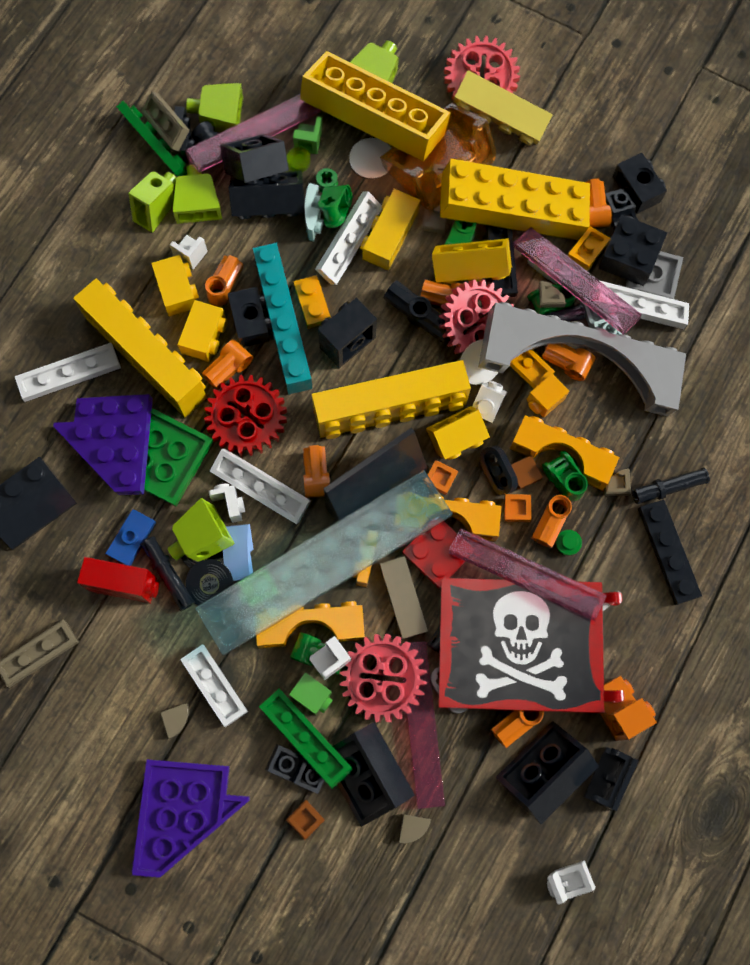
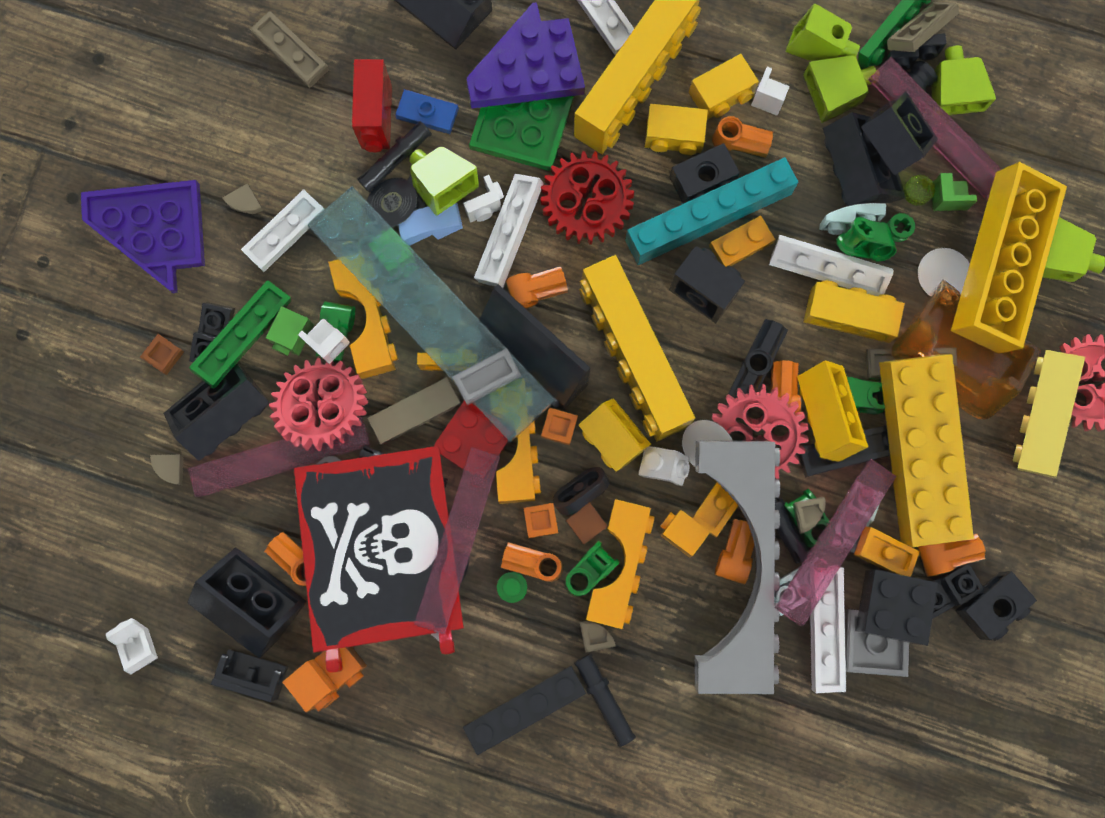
camera: 85 degrees right, 5 degrees up
orange piece [202,339,253,390] -> none
none -> light grey tile [452,348,521,405]

